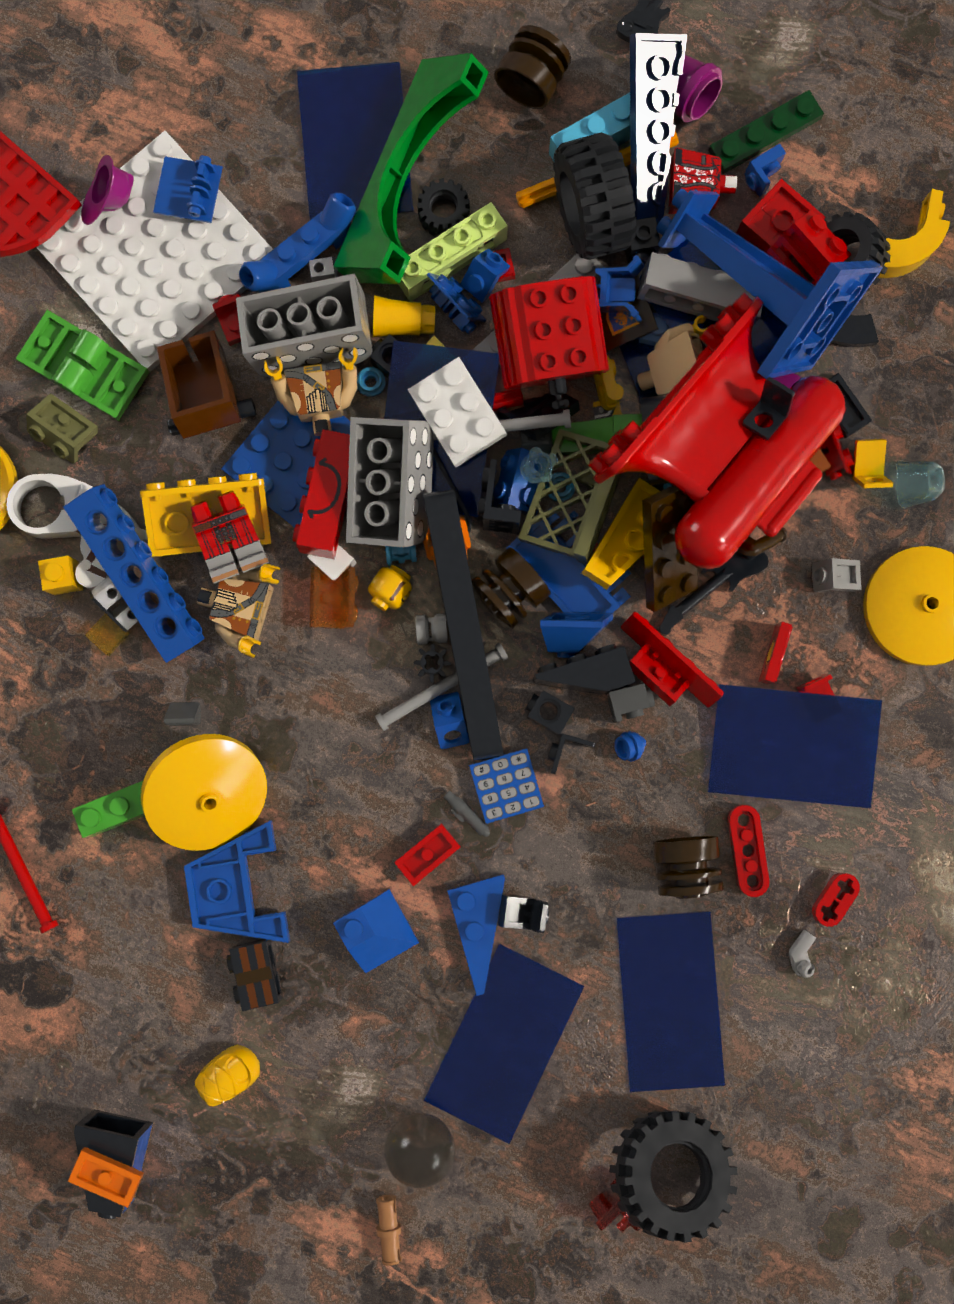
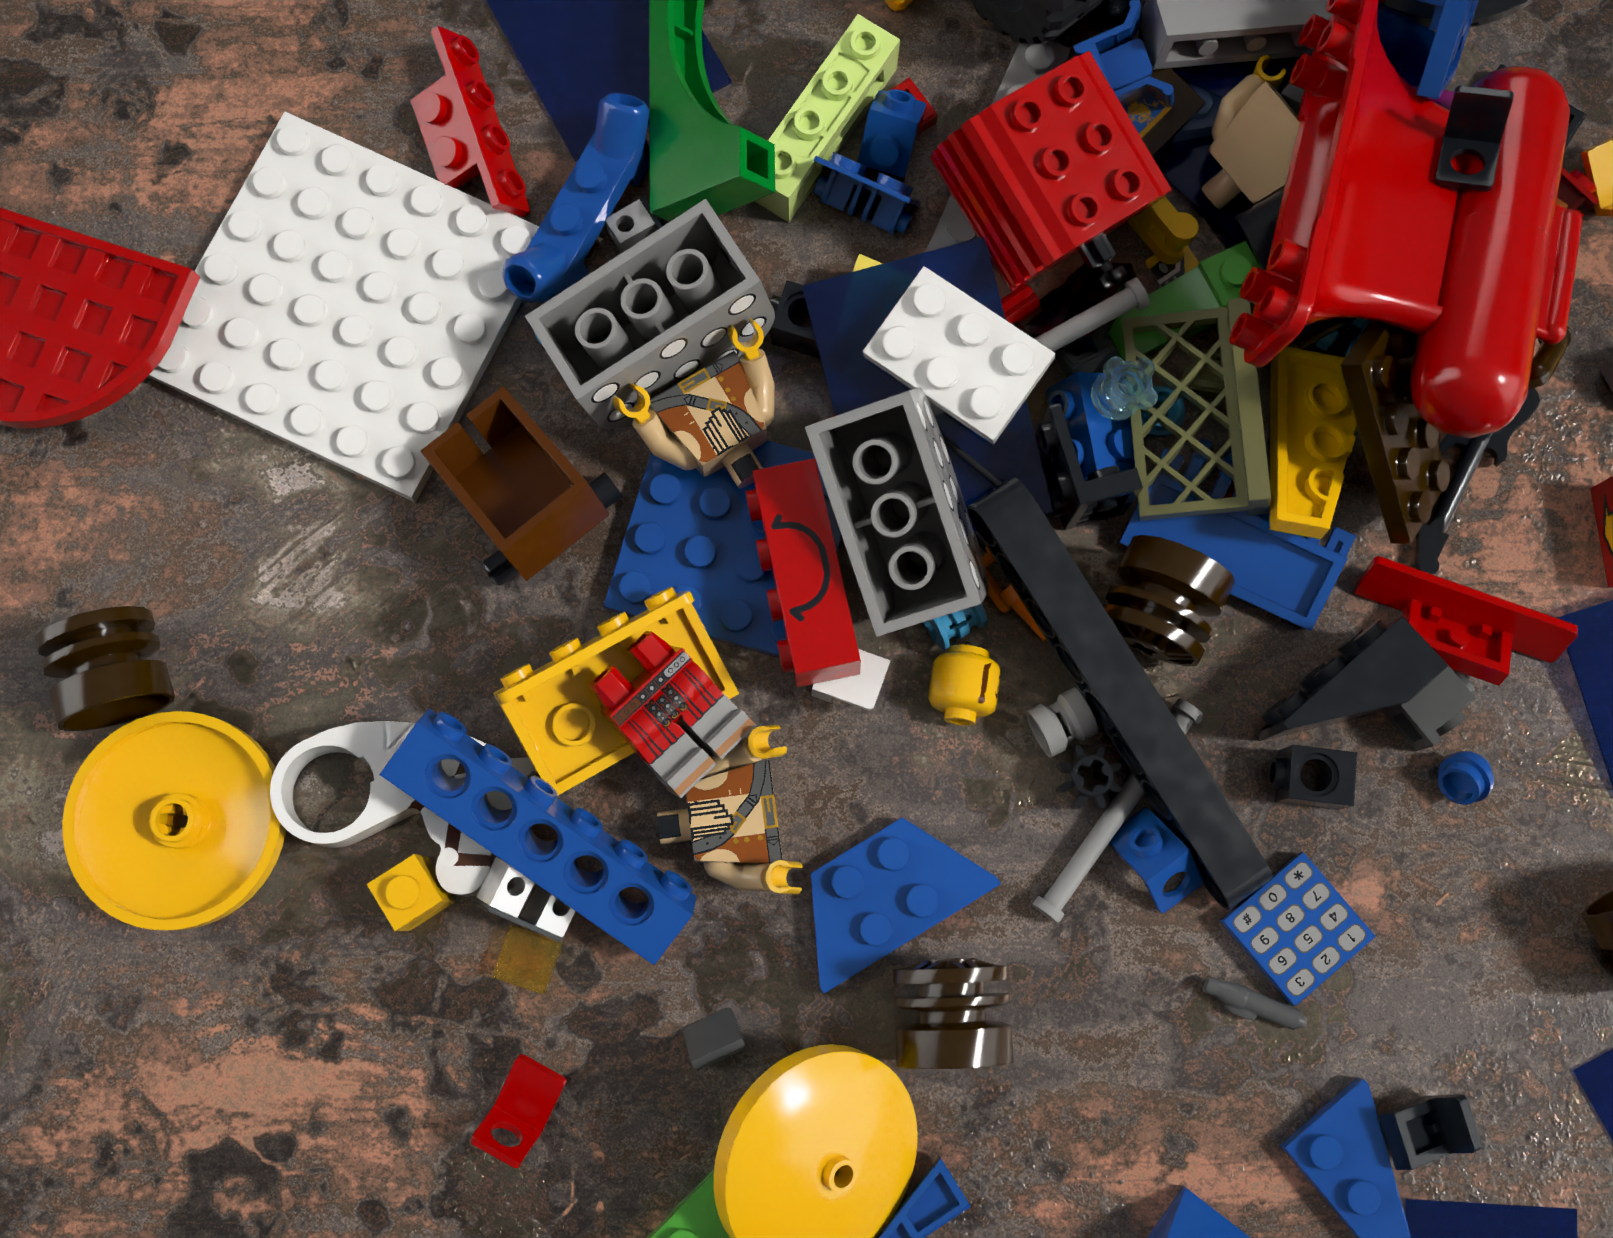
camera: 25 degrees left, 5 degrees down
bright green plate [16,310,150,421] -> none
olive bracket [26,393,98,464] -> none
magenta piece [81,155,134,225] -> none
blue hinge [153,155,223,223] -> none
red bracket [212,294,241,346] -> none
clear orange bracket [310,566,358,630] -> none
dark azure plate [357,367,386,397] -> none
yellow plant [373,295,435,337] -> none
red plate [394,823,461,886] -> none
black tyre [417,178,470,236] -> none
blue slope [540,612,613,658] -> none
black bracket [548,733,596,774] -> none
none -> red bracket [410,25,531,217]
none -> red bracket [470,1054,567,1168]
none -> blue wing [811,817,1001,993]
none -> dark brown wheel [892,958,1014,1069]

